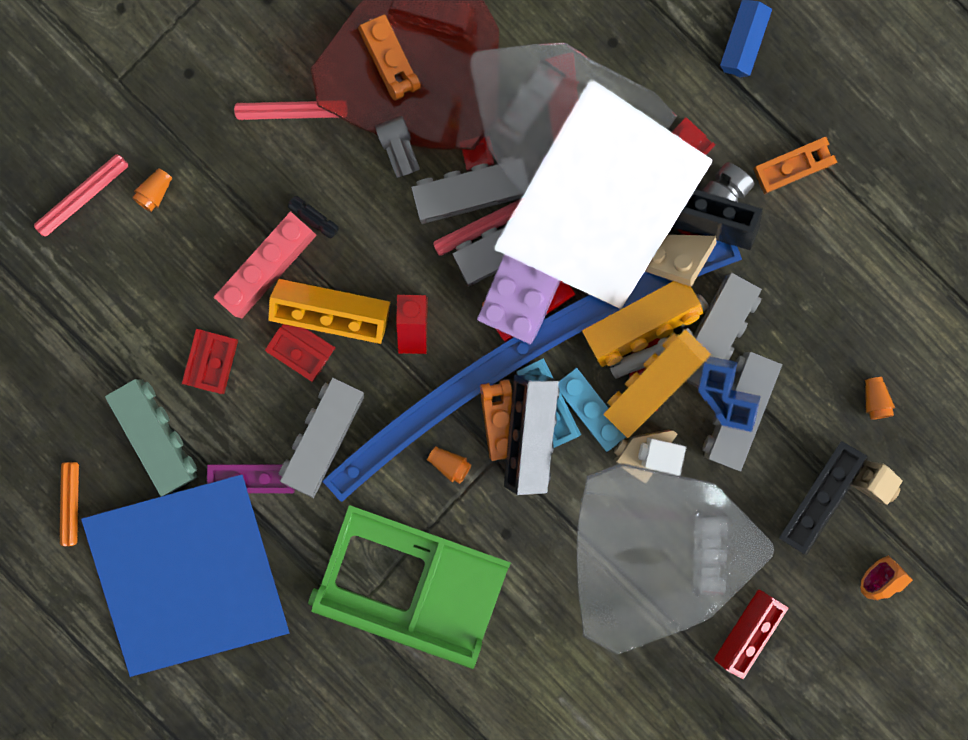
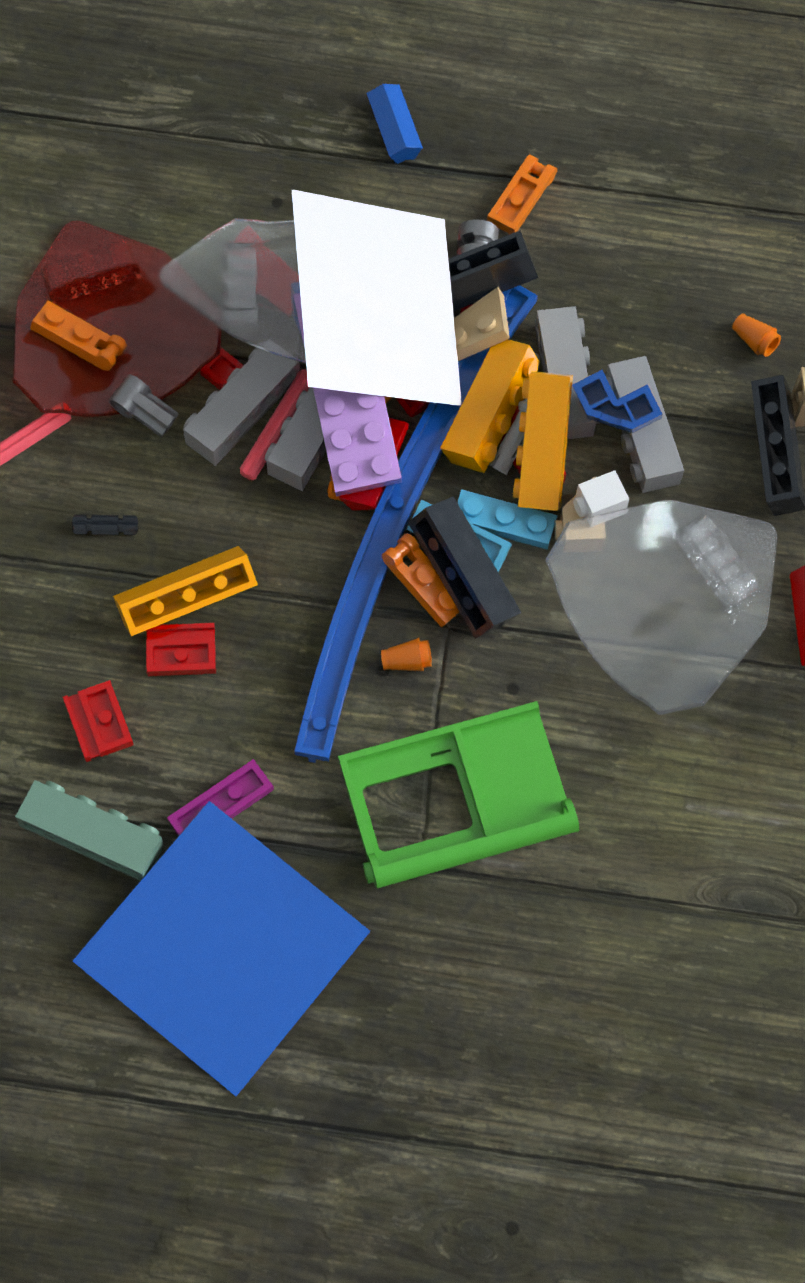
camera: 40 degrees left, 20 degrees down
orange axle [60,462,79,546] -> none
coral brick [214,211,317,318] -> none
light grey brick [279,378,364,498] -> none
red slope [397,295,428,354] -> none

